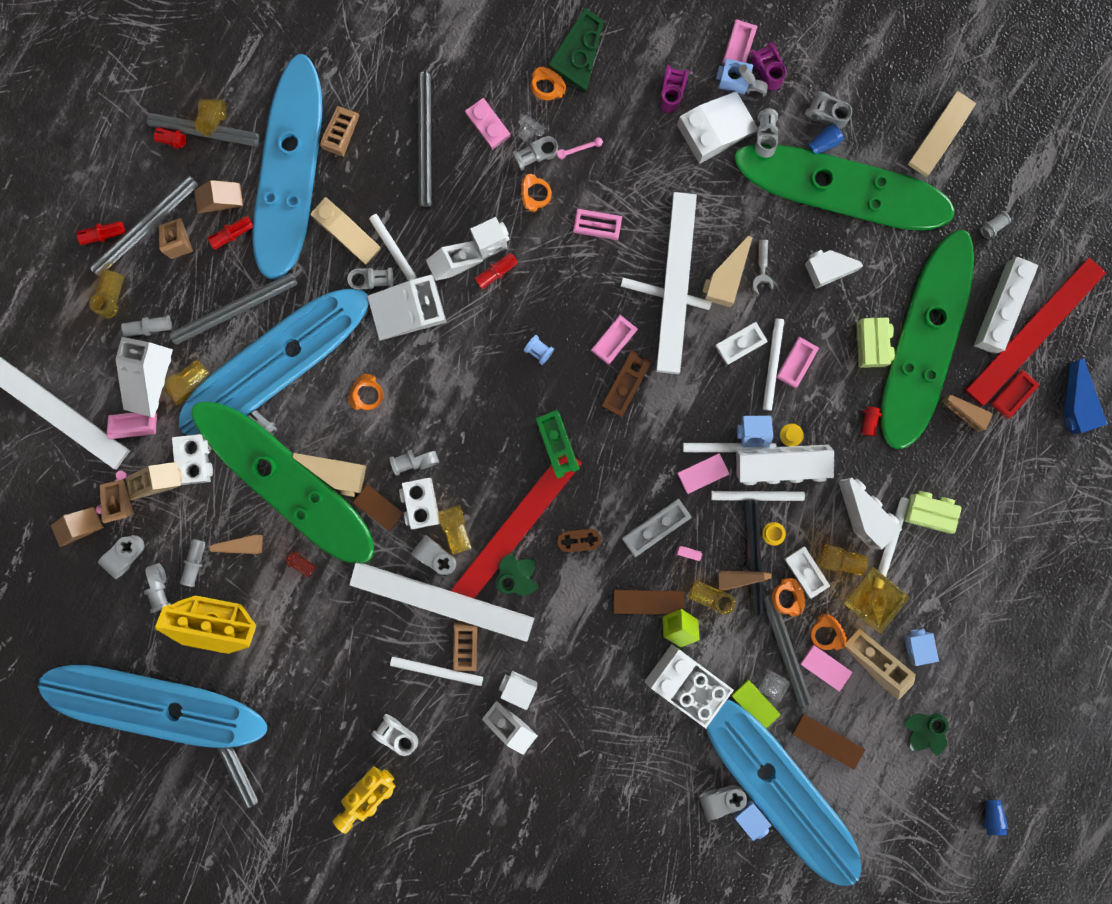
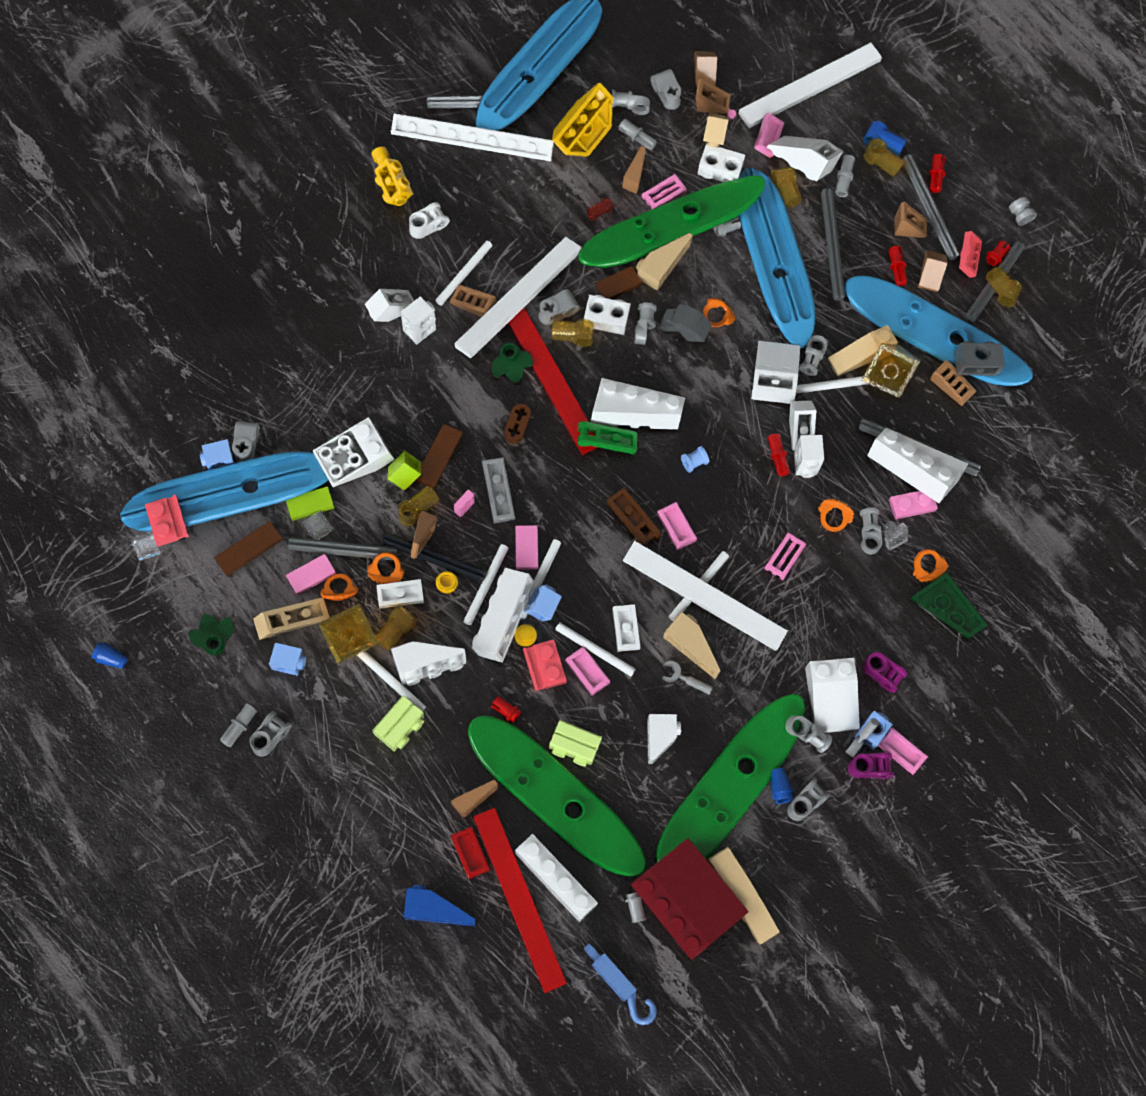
camera: 110 degrees right, 15 degrees down
bright pink hinge [557,138,603,159] -> none
none -> clear tile [131,532,161,561]
none -> coral plate [145,494,189,547]
none -> light grey axle [220,703,258,747]
none -> light grey piece [250,711,292,757]
none -> white tile [391,114,554,161]
none -> coral plate [523,639,567,692]
none -> medium blue piece [584,944,657,1025]
none -> white wedge [591,378,685,429]
none -> dark red slope [631,838,749,960]
none -> bright pink tile [642,174,687,209]
none -> dark grey brick [659,304,712,342]
none -> clear yellow slope [861,343,920,398]
none -> blue piece [863,121,907,156]
none -> white wedge [867,428,968,503]
none -> dark grey brick [954,341,1005,376]
none -> coral plate [959,231,982,278]
none -> light grey wheel [1009,197,1037,226]

